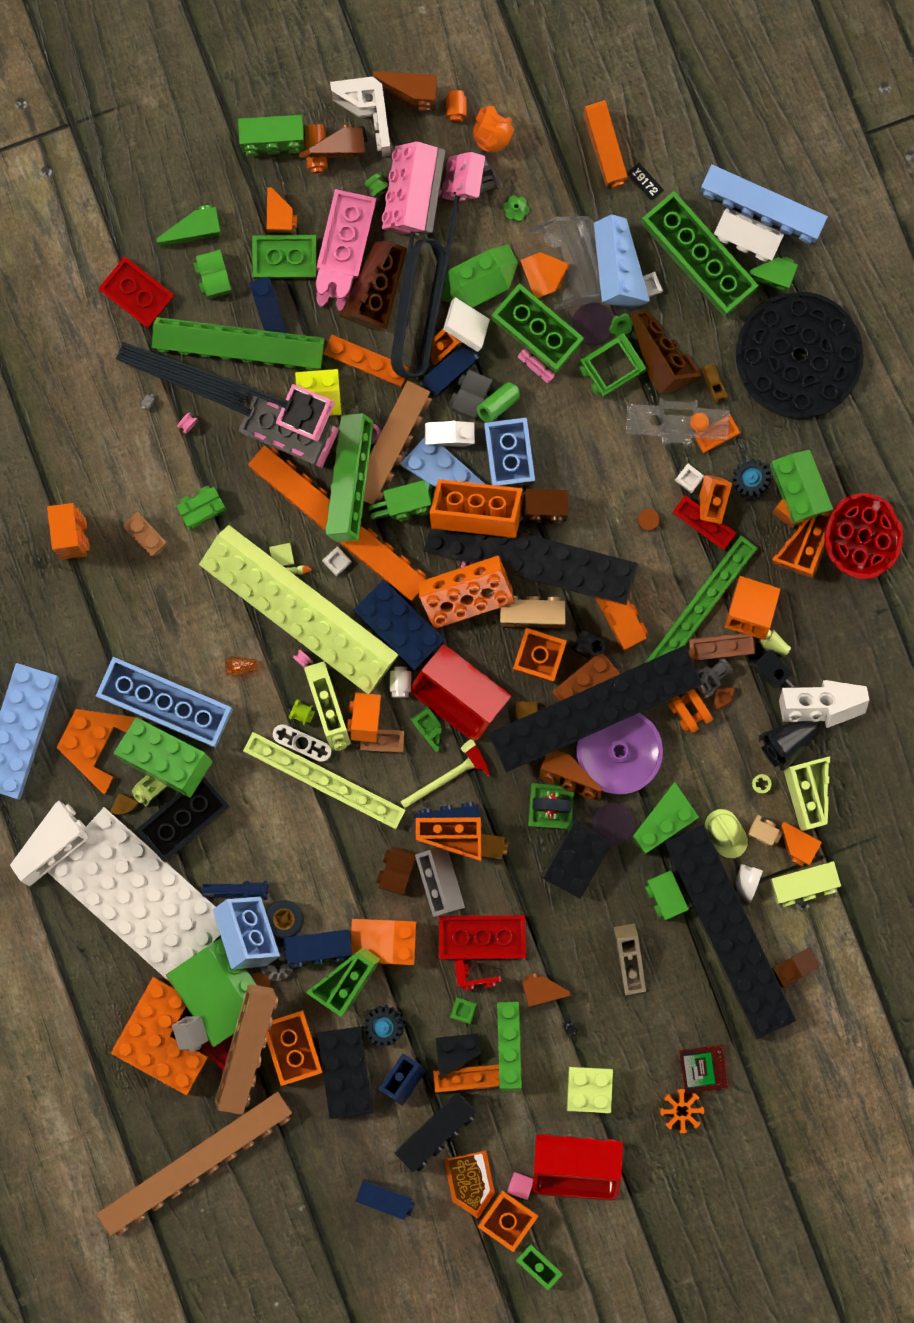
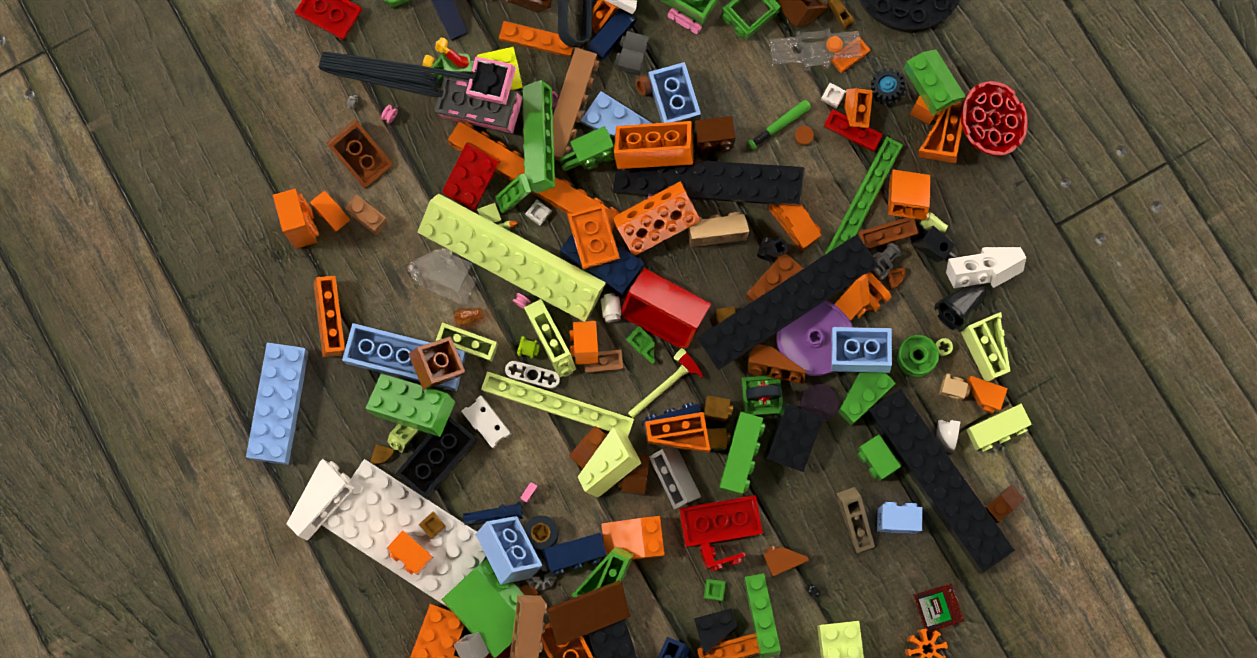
camera: 10 degrees left, 5 degrees down
orange wing [57,709,143,794] -> none
bright green brick [152,317,325,370] -> none
bright green brick [176,485,227,530] -> none
black wheel [364,1005,405,1047] -> none
white slope [425,421,475,447] -> none
bright green brick [476,382,520,423] -> none
orange brick [513,628,567,683] -> none
yellowish green piece [705,809,748,858] -> none
none -> orange slope [309,191,350,232]
none -> orange brick [313,276,345,357]
none -> dark orange slope [326,119,394,188]
none -> orange brick [387,530,434,575]
none -> clear windscreen [406,247,477,307]
none -> dark orange brick [408,336,465,390]
none -> pearl gold tile [418,512,446,539]
none -> torso [422,37,474,84]
none -> yellowish green brick [436,322,499,362]
none -> red plate [441,142,501,211]
none -> white piece [461,396,512,448]
none -> bright green tile [496,174,531,214]
none -> bright pink tile [521,482,538,504]
none -> reddish brown tile [546,580,630,646]
none -> orange tile [567,204,620,270]
none -> dark orange slope [569,426,607,469]
none -> yellowish green wedge [578,427,641,498]
none -> dark orange tile [636,76,652,96]
none -> pearl gold brick [704,396,733,424]
none -> bright green brick [718,412,765,497]
none -> bright green piece [747,100,811,151]
none -> light blue brick [831,327,892,373]
none -> orange slope [835,274,870,320]
none -> light blue brick [877,502,922,534]
none -> bright green wheel [897,335,939,378]

